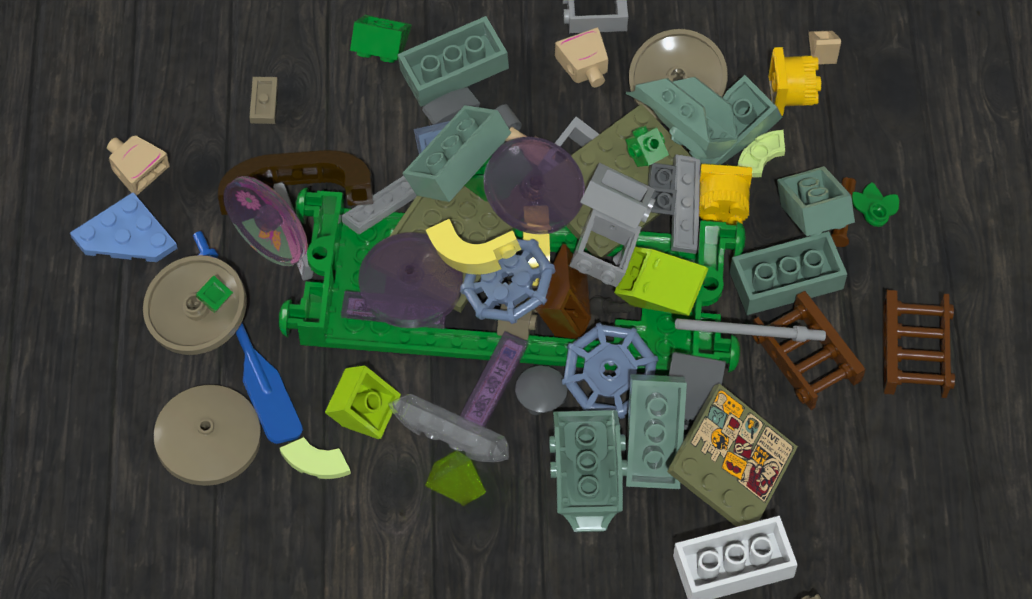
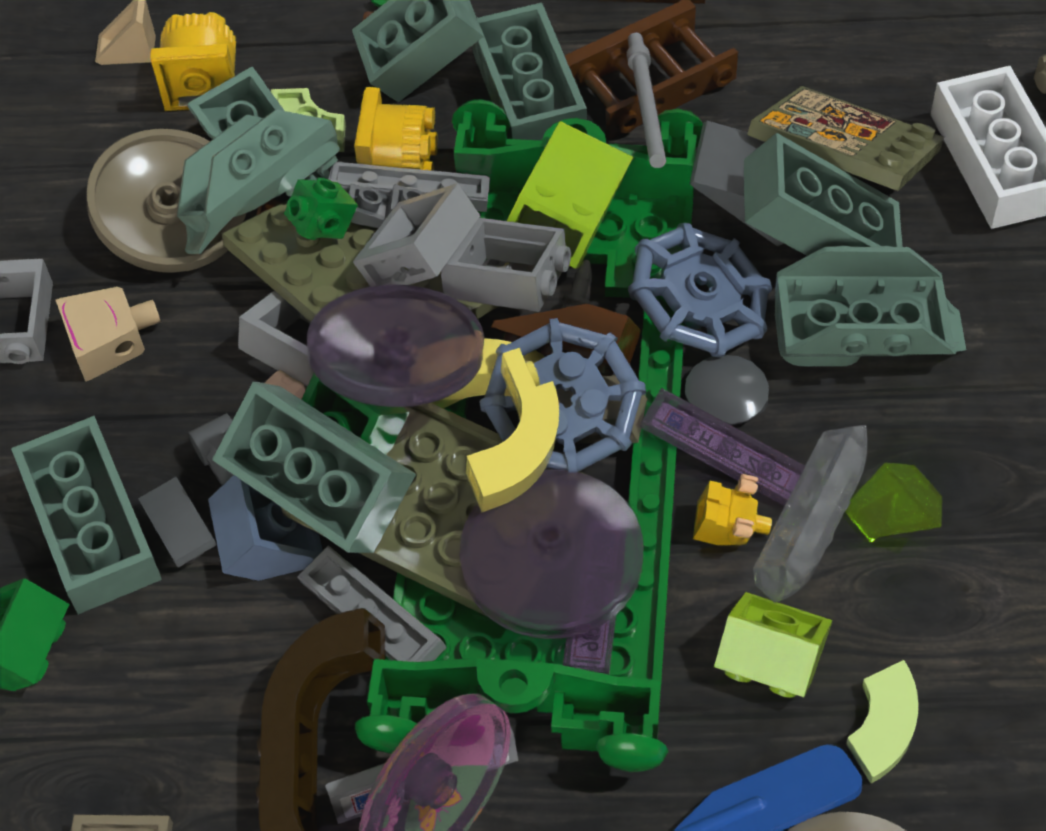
camera: 85 degrees left, 5 degrees down
none -> yellow piece [693,474,772,545]

